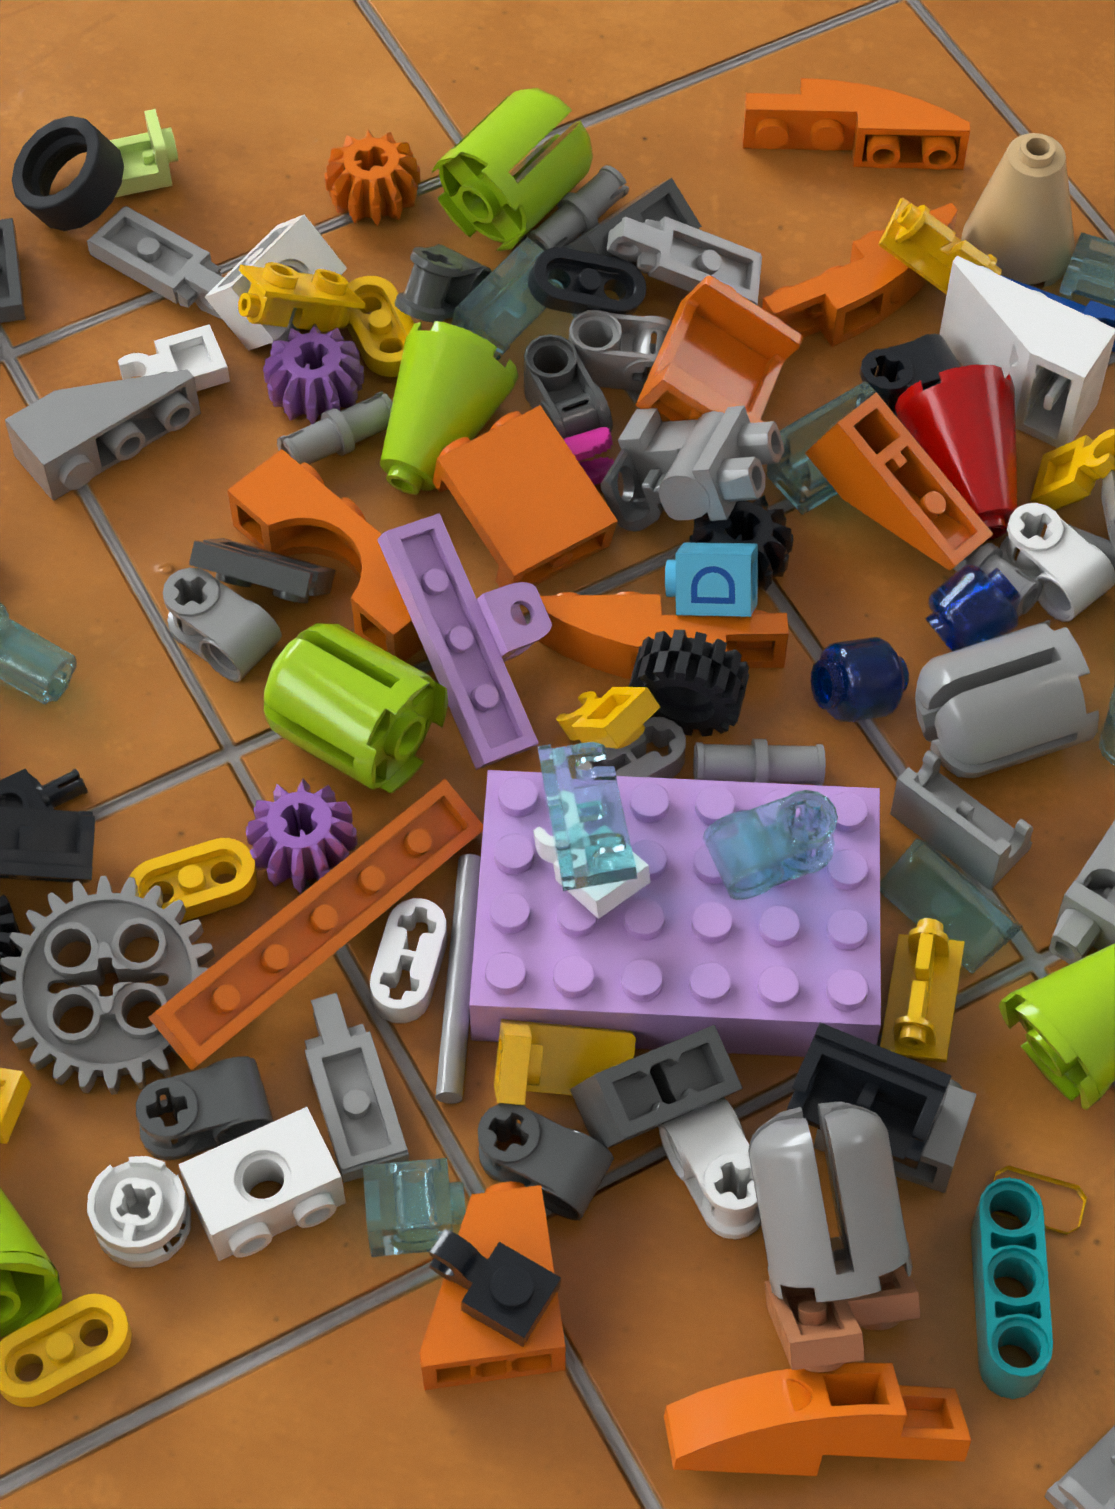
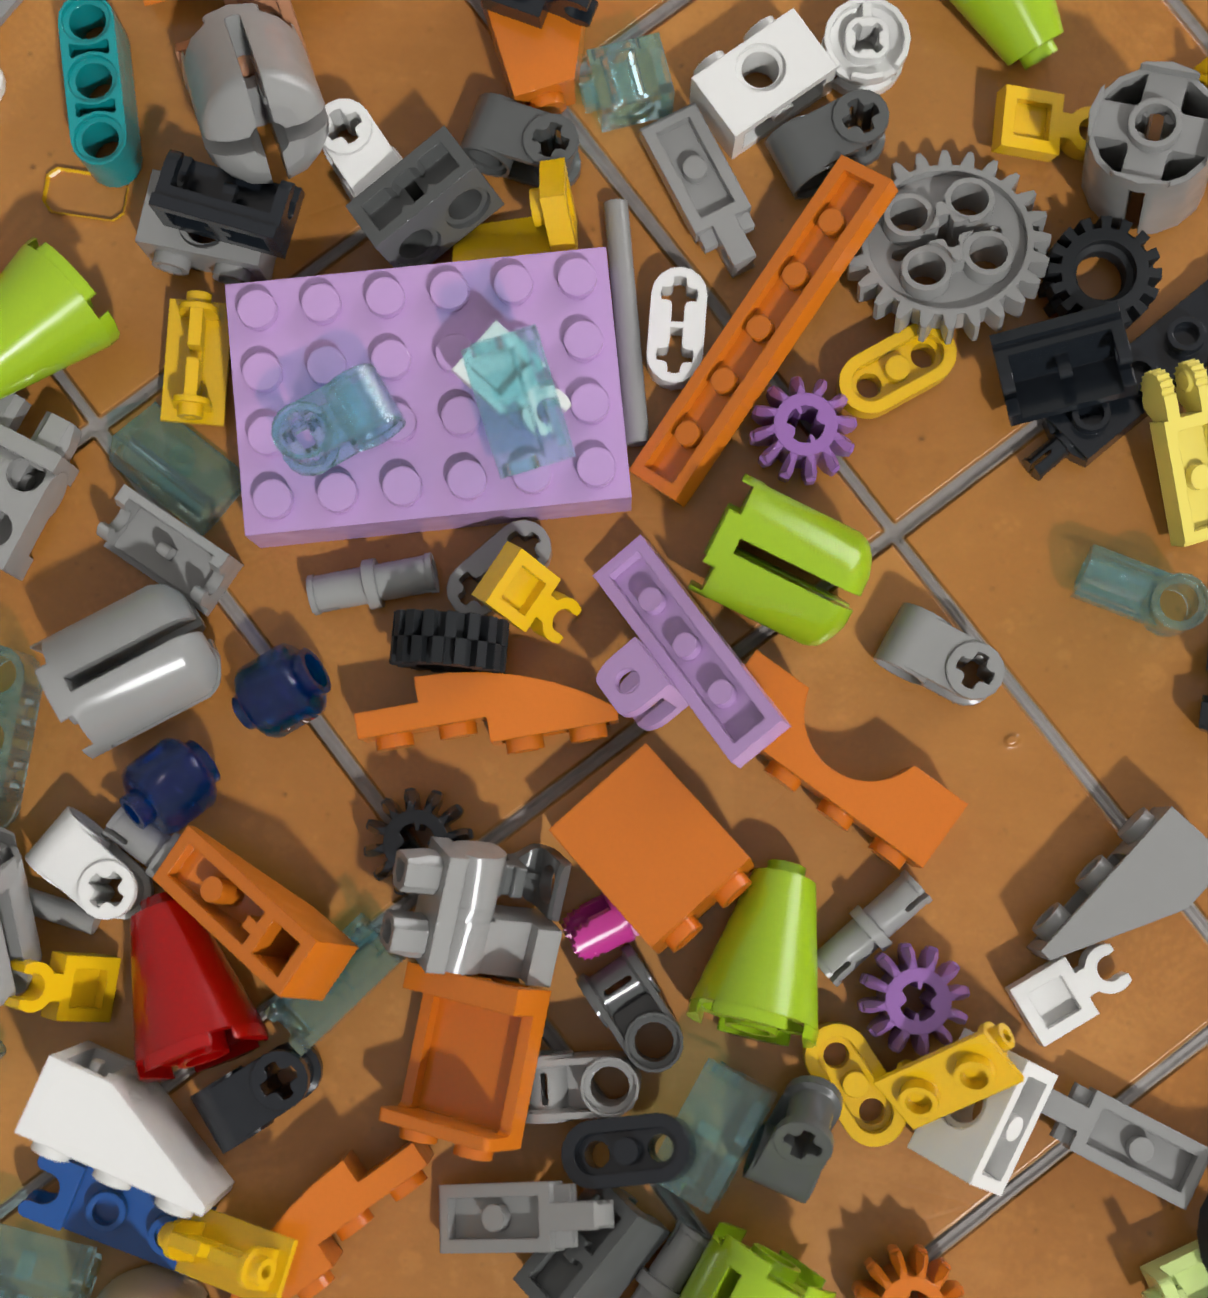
camera: 175 degrees right, 25 degrees up
dark grey plate [189,538,336,603] -> none
medium azure brick [665,542,758,617] -> none

